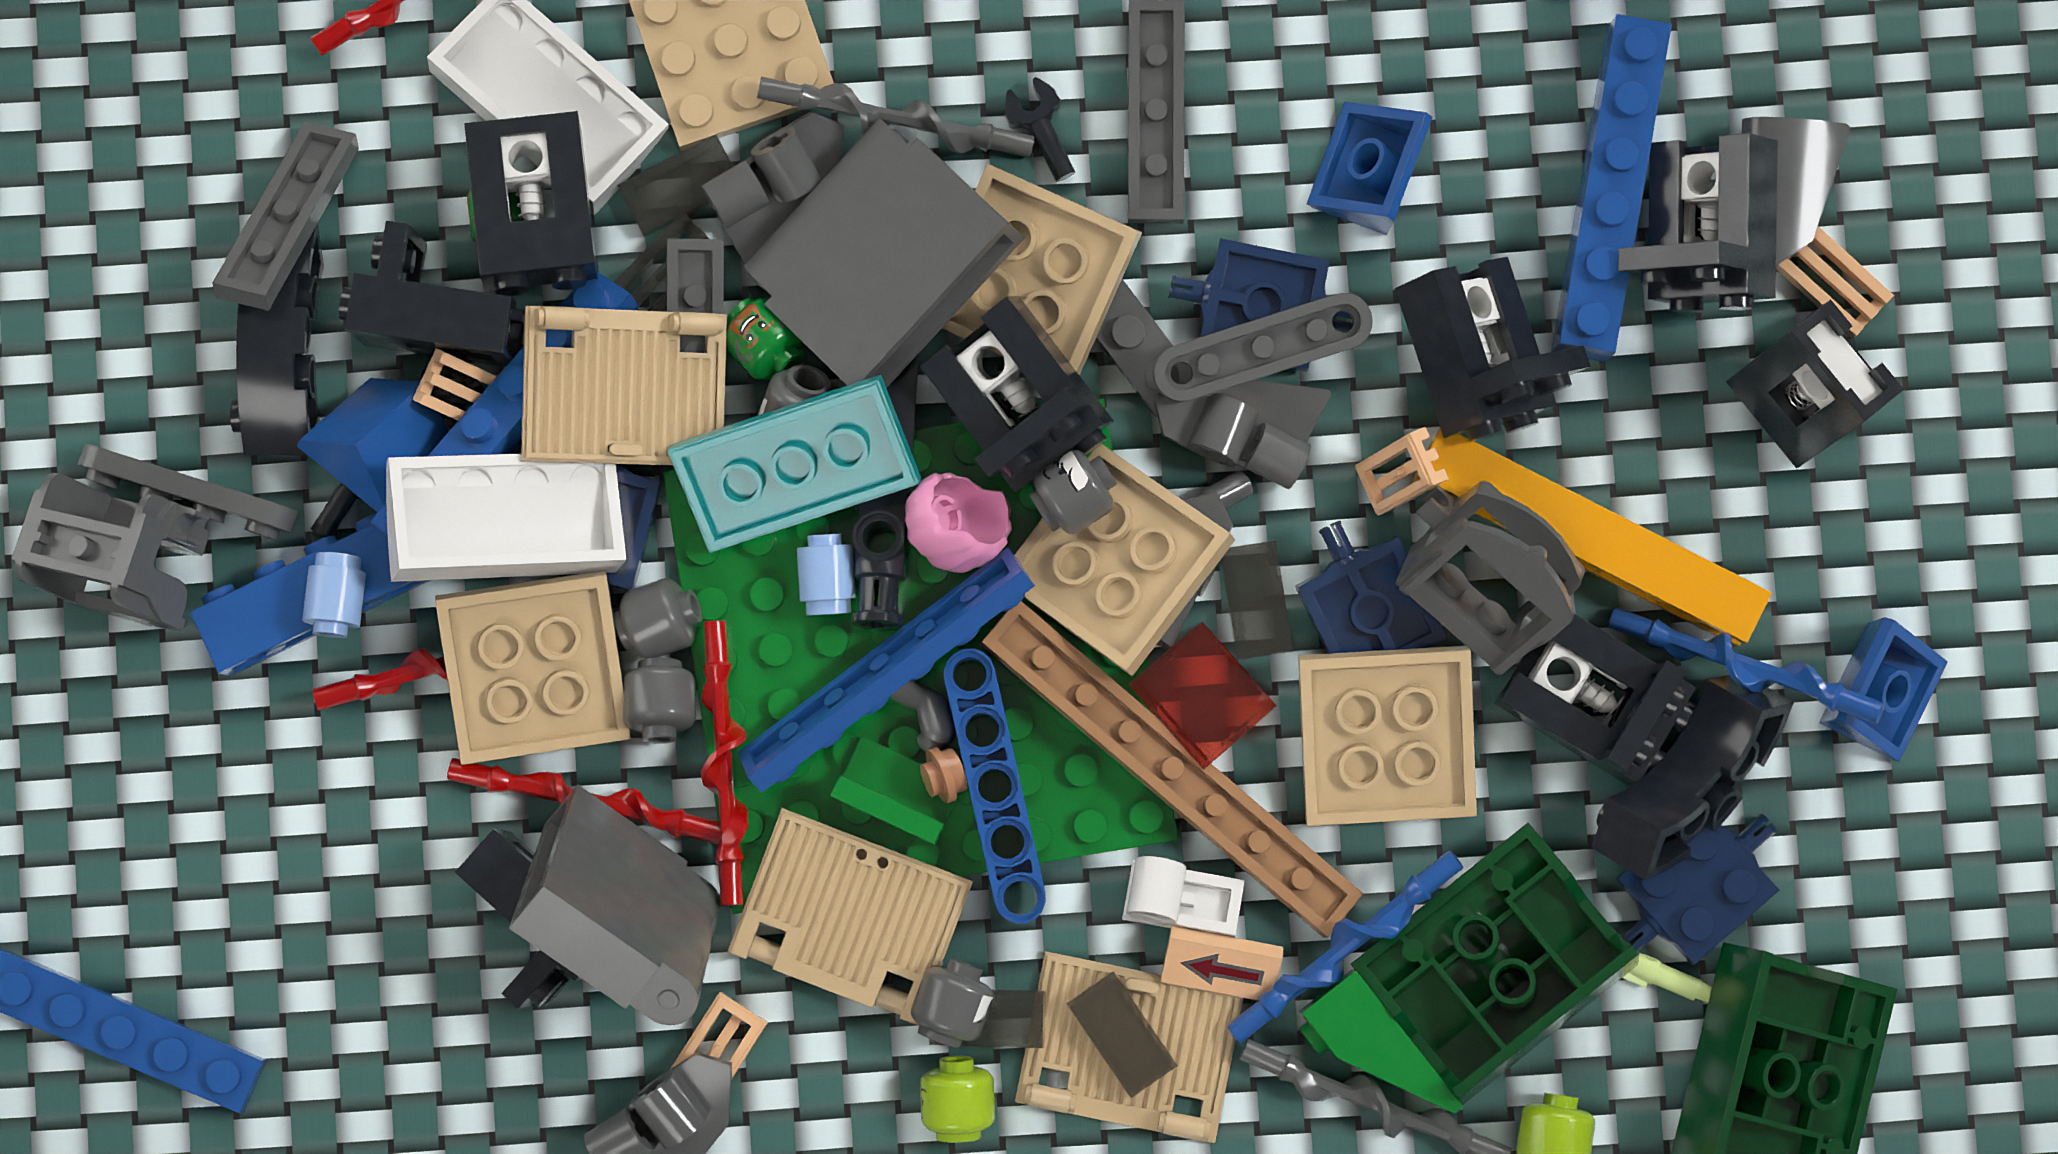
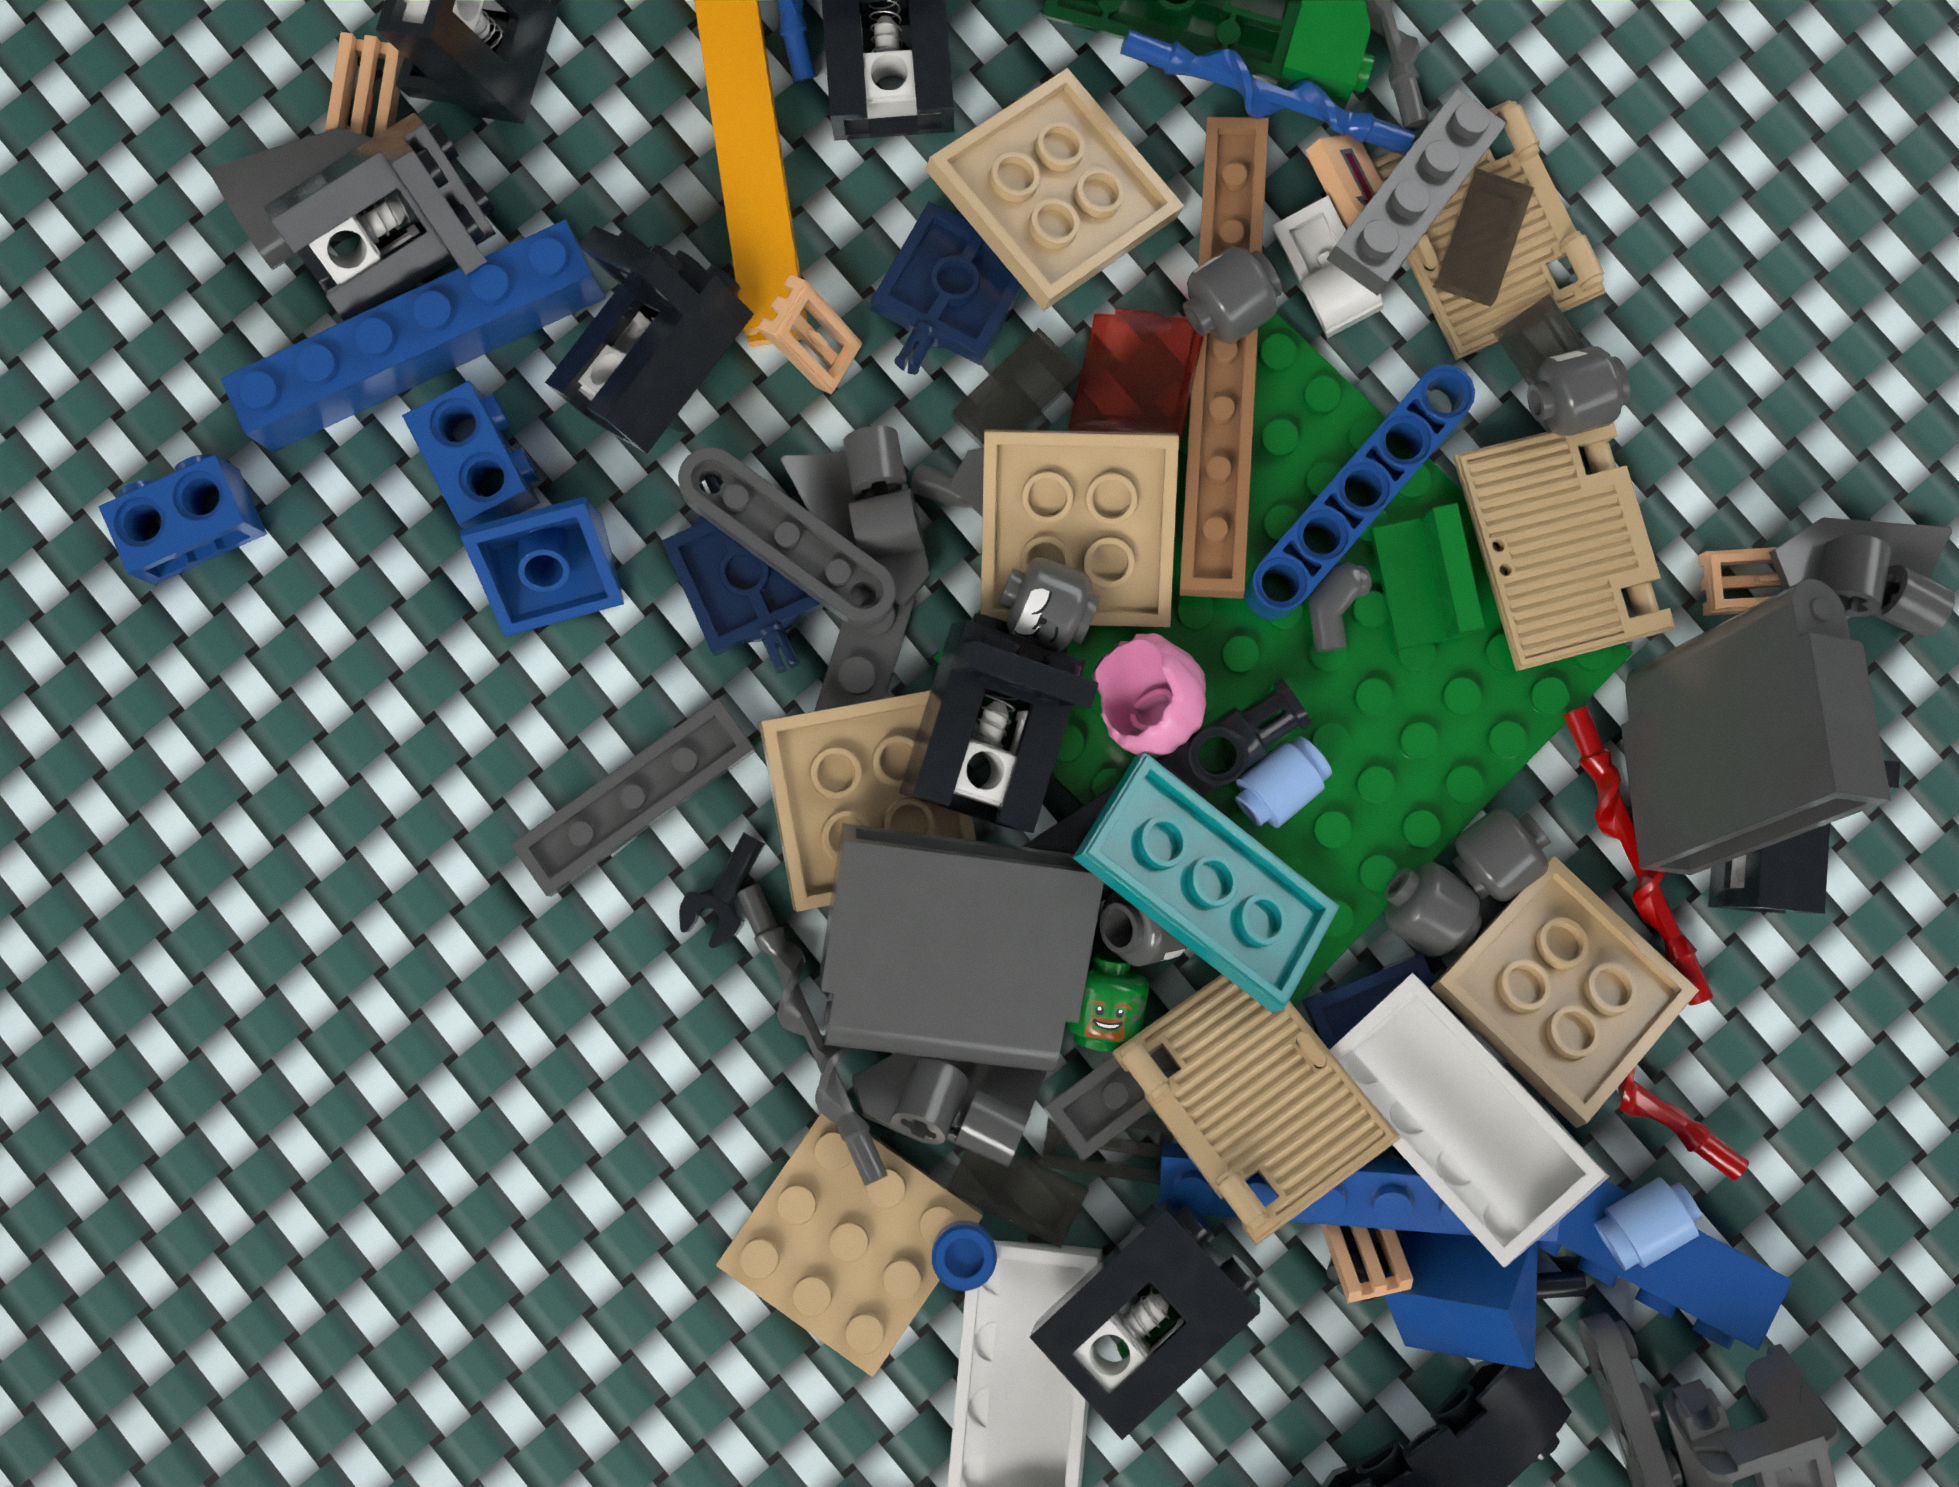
camera: 130 degrees left, 0 degrees up
black brick [339,221,525,367] -> none
red piece [701,621,749,906] -> none
blue plate [738,547,1035,793] -> none
nougat plate [920,747,967,804] -> none
lime head [920,1056,995,1143] -> none
dark grey animal [1395,481,1585,675] -> none
none -> blue brick [402,381,540,529]
none -> blue tile [932,1221,997,1291]
none -> dark grey head [1183,247,1282,344]
none -> plate [1326,88,1507,296]

